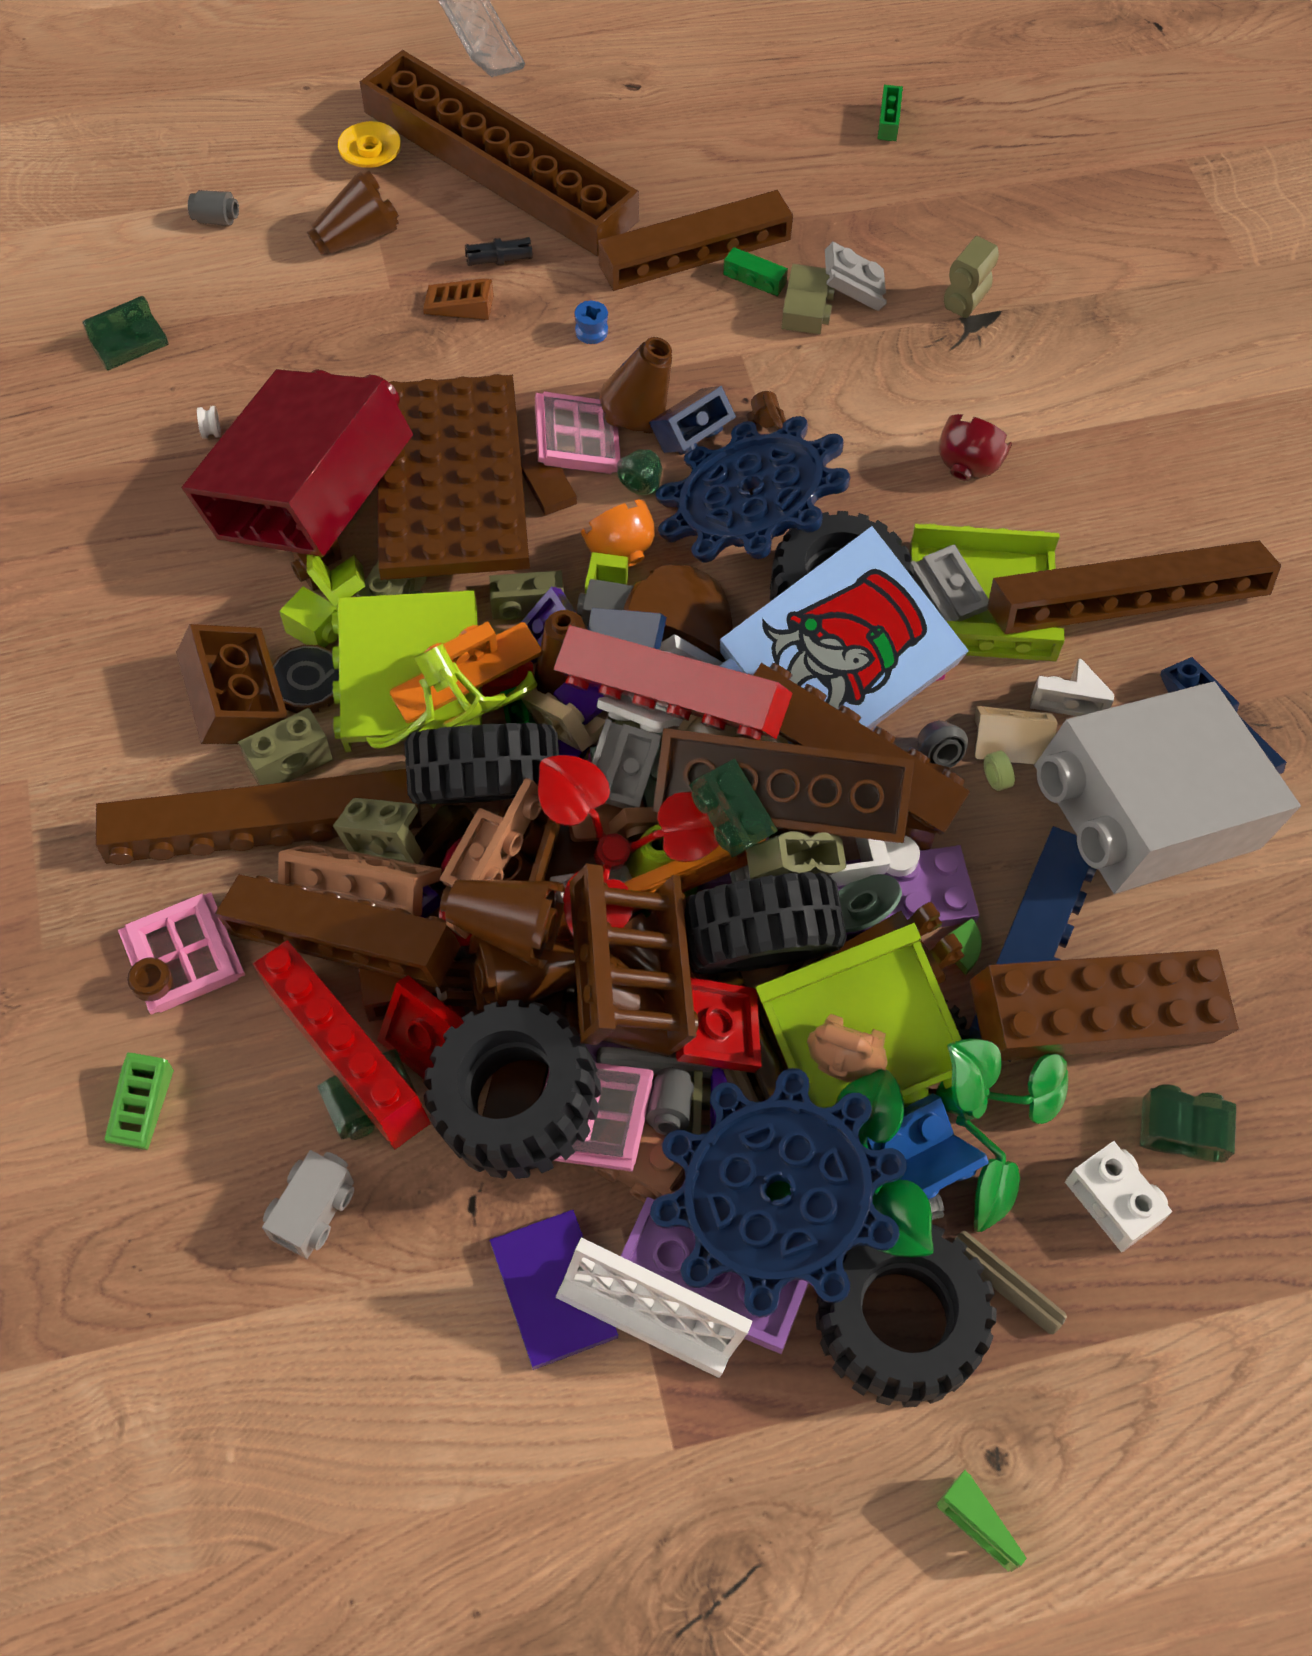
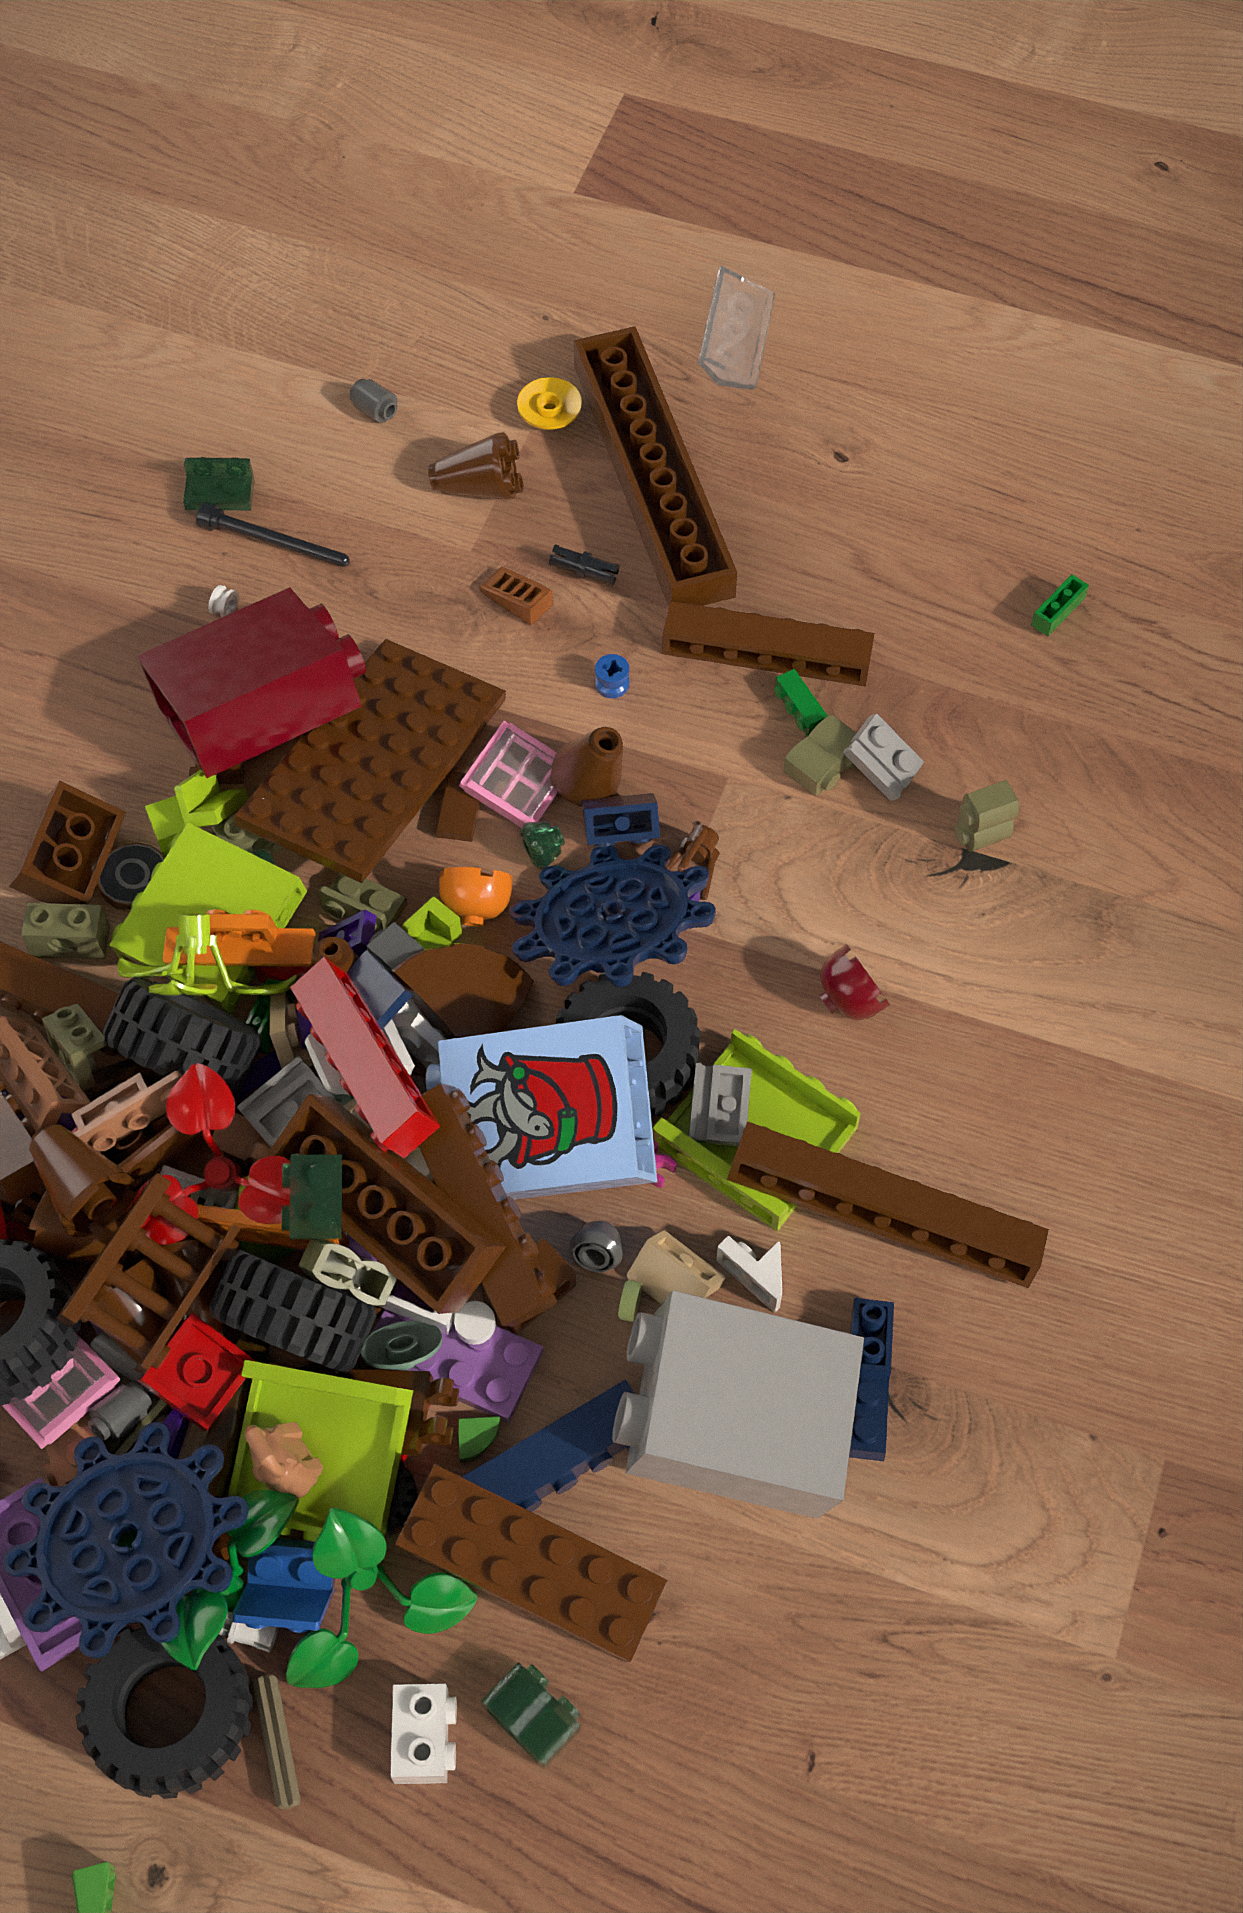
camera: 35 degrees right, 0 degrees up
none -> black piece [196,501,350,567]

